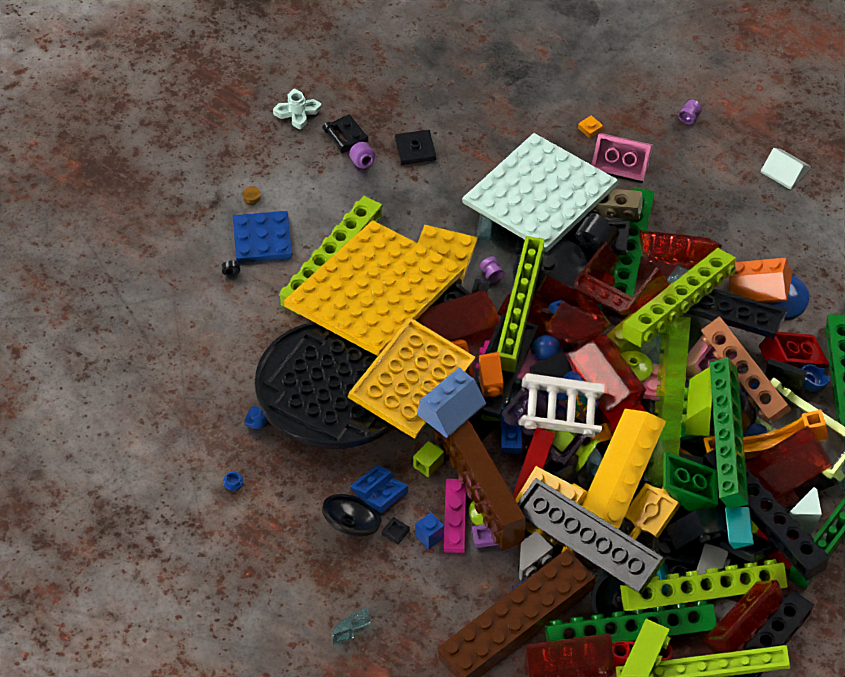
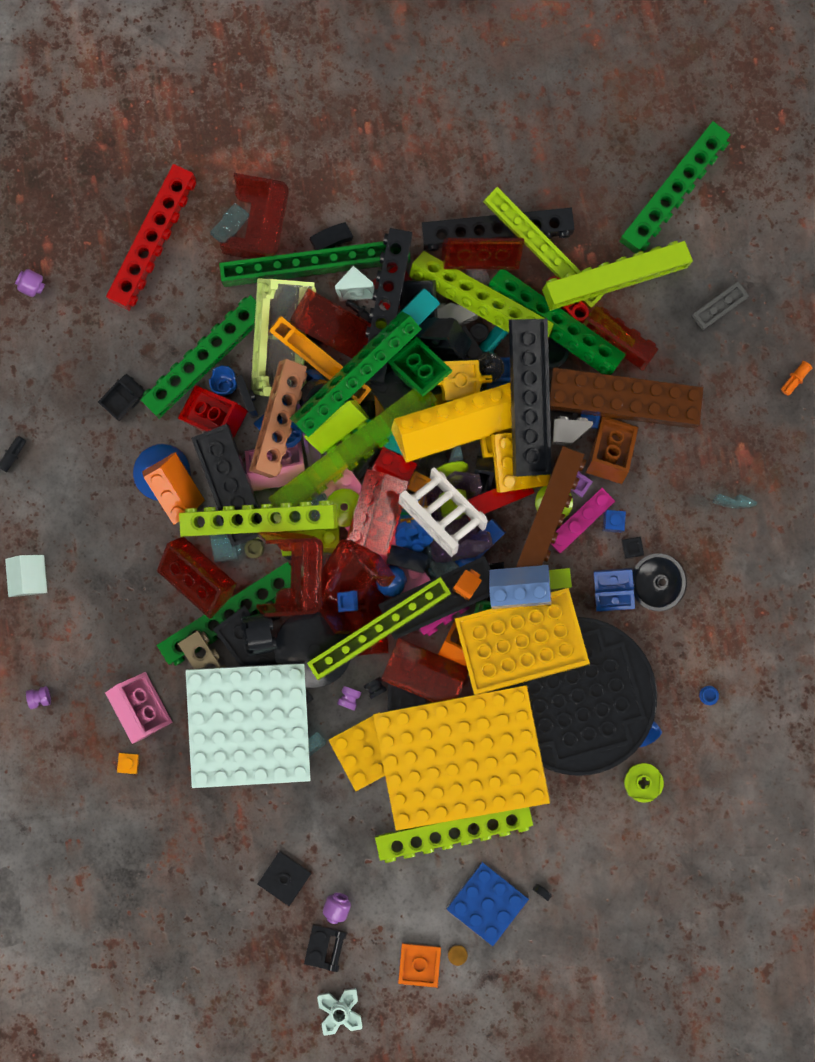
camera: 135 degrees left, 30 degrees up
none -> orange plate [398,943,441,988]
none -> dark orange slope [586,417,638,484]
none -> lime plate [624,763,664,803]

